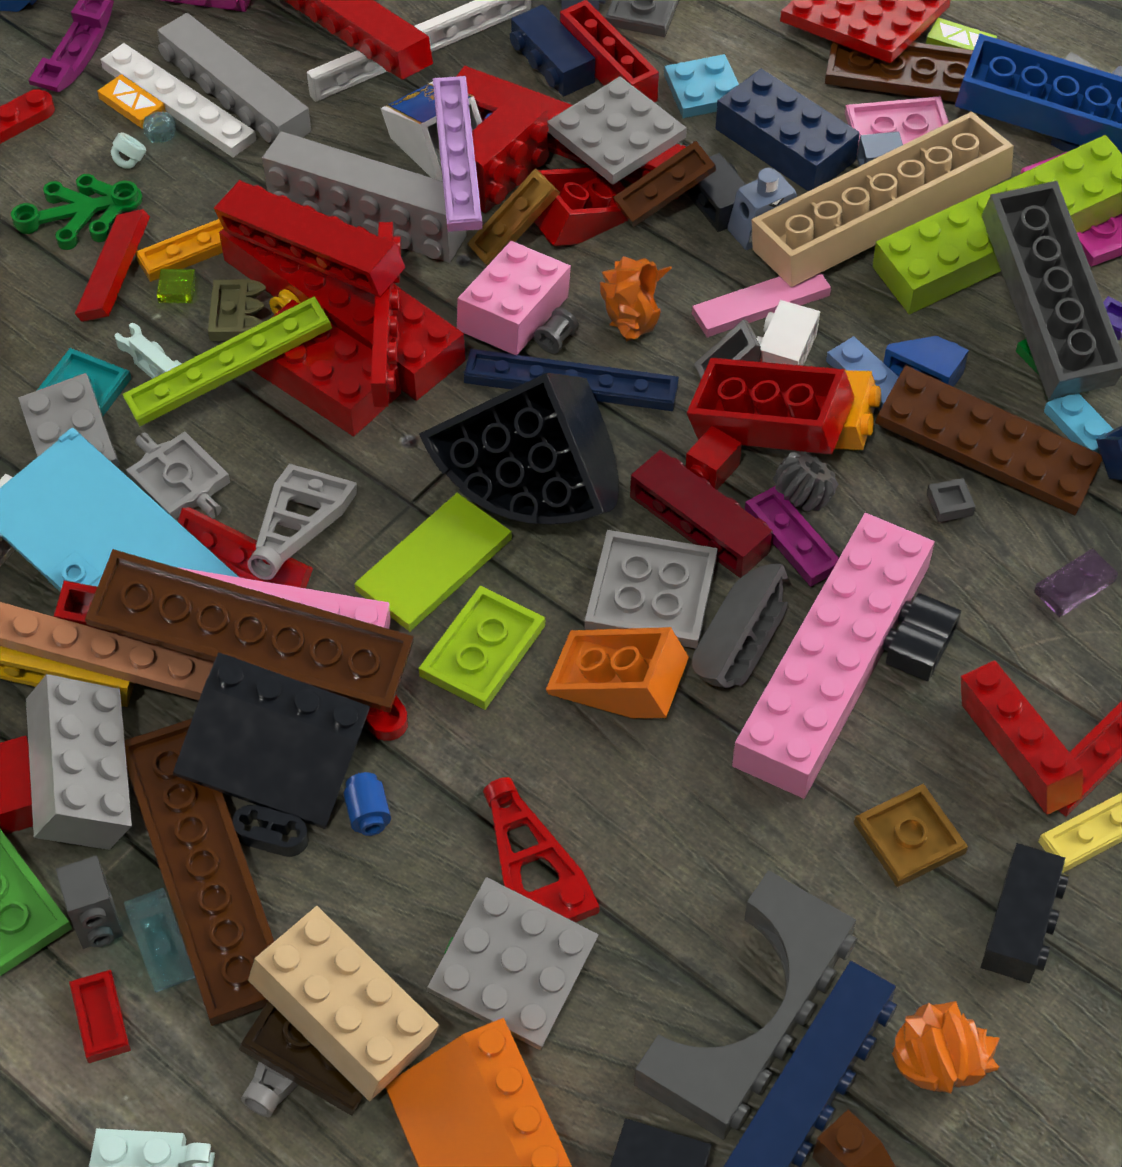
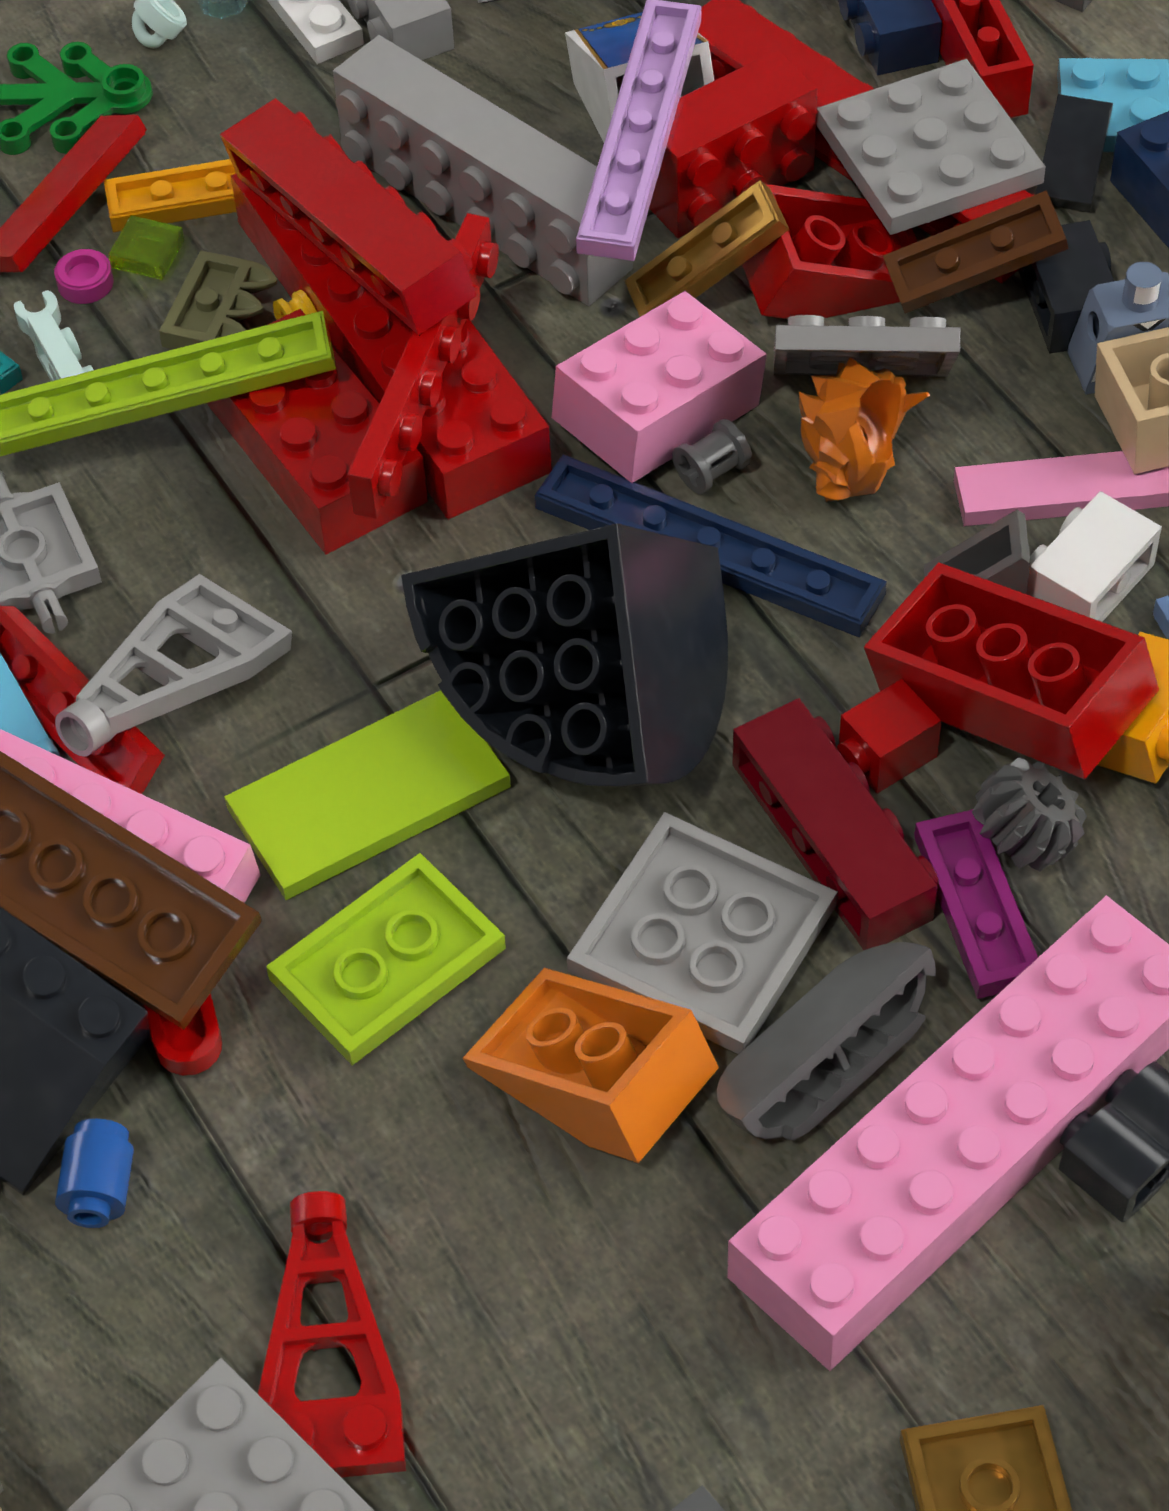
camera: 20 degrees right, 0 degrees up
none -> dark pink tile [54,249,114,304]
none -> light grey plate [773,315,961,377]
none -> black tile [1035,94,1113,212]

